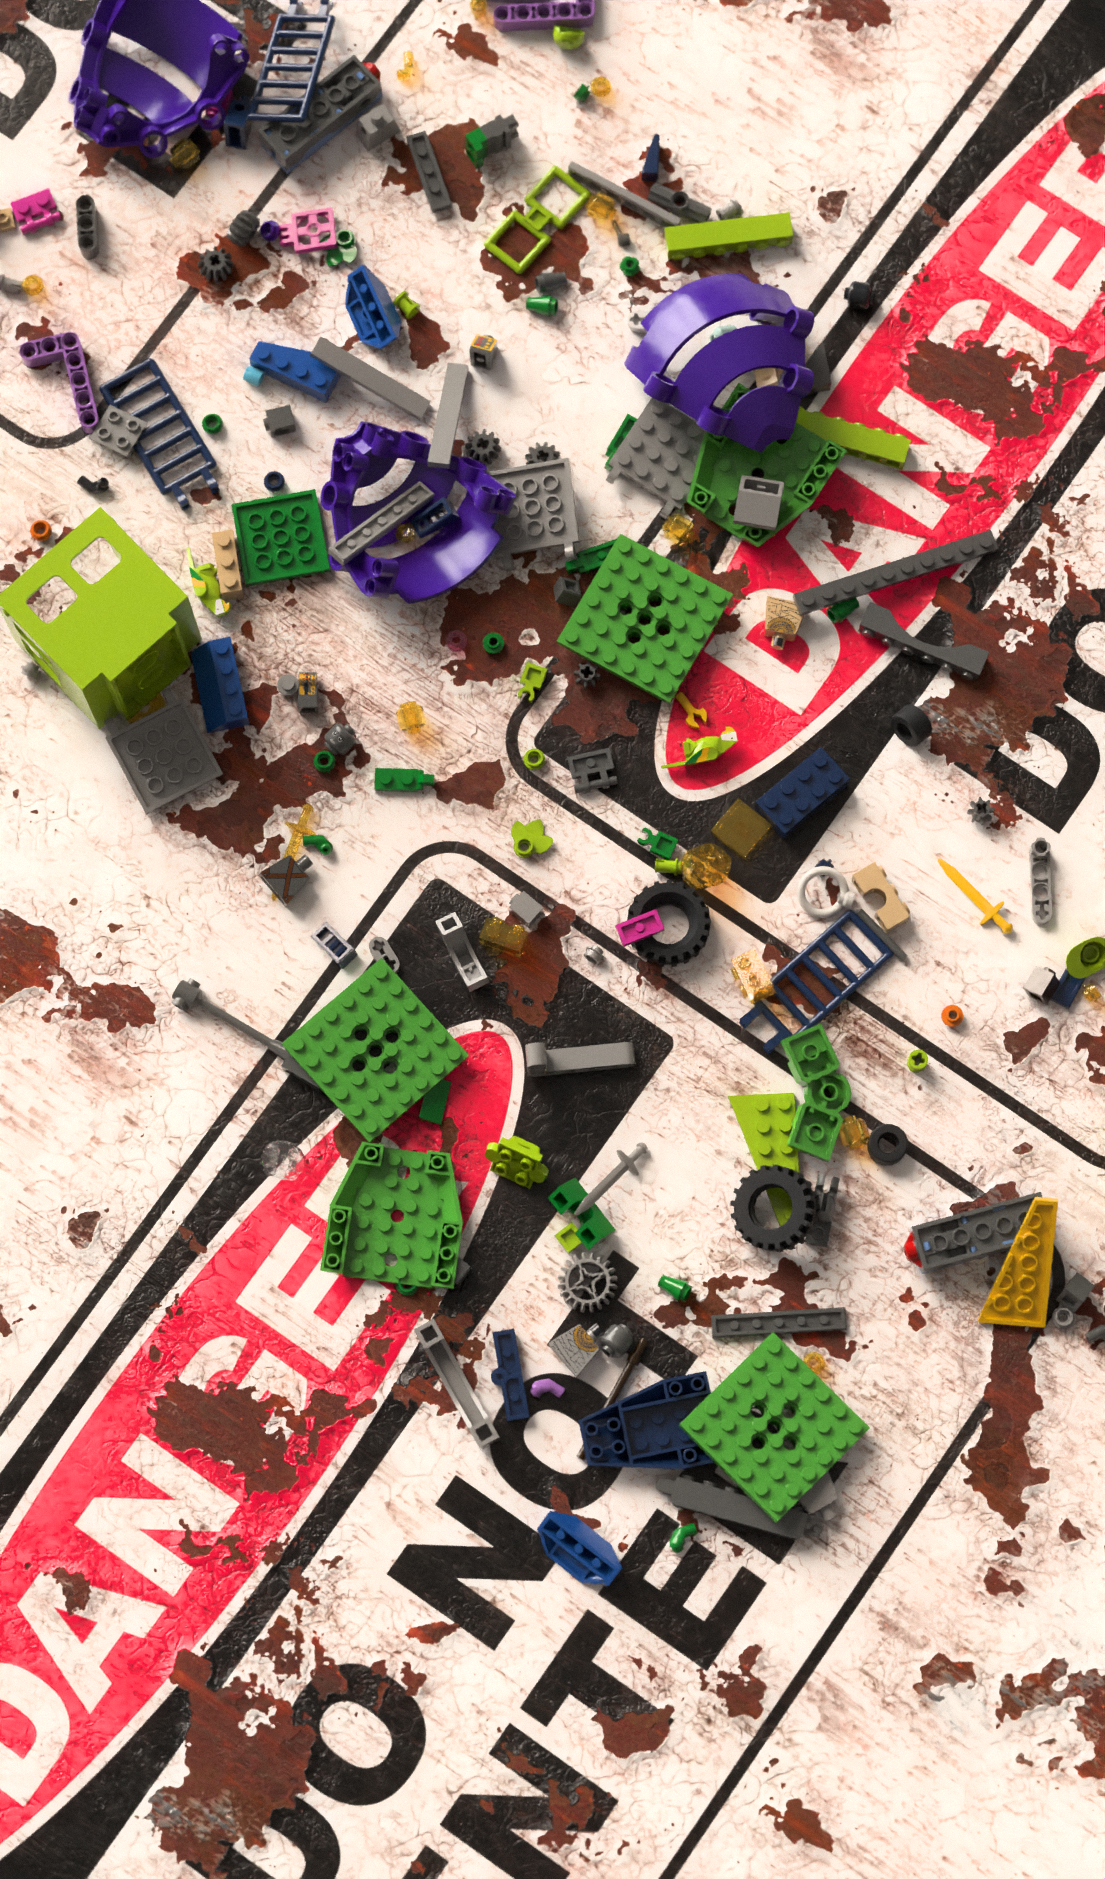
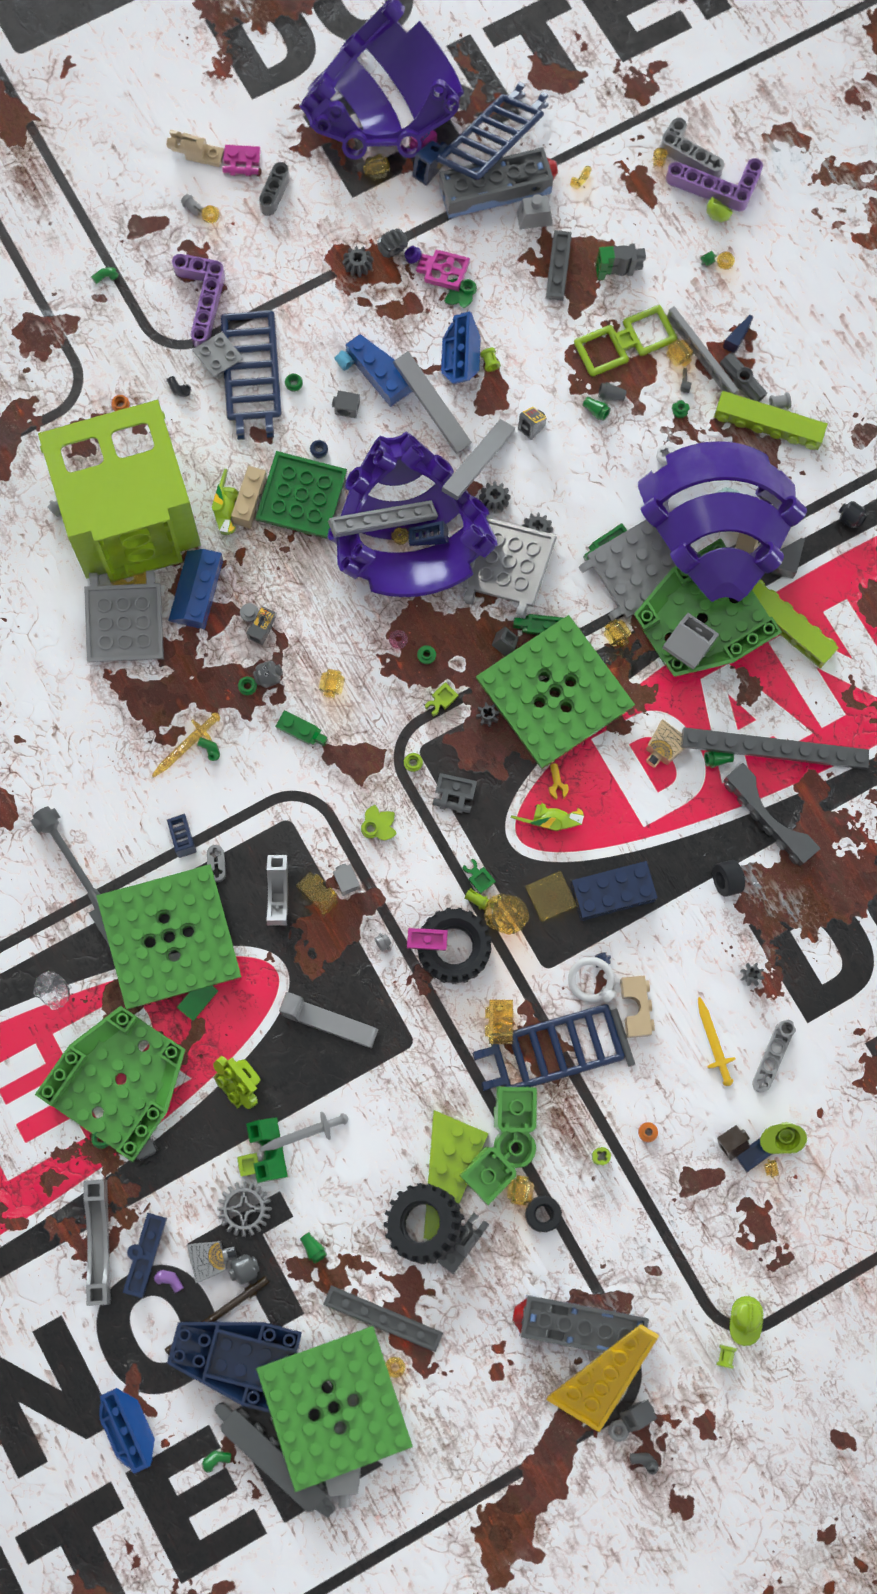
camera: 20 degrees right, 0 degrees up
dark grey torso [258,854,313,907] -> none

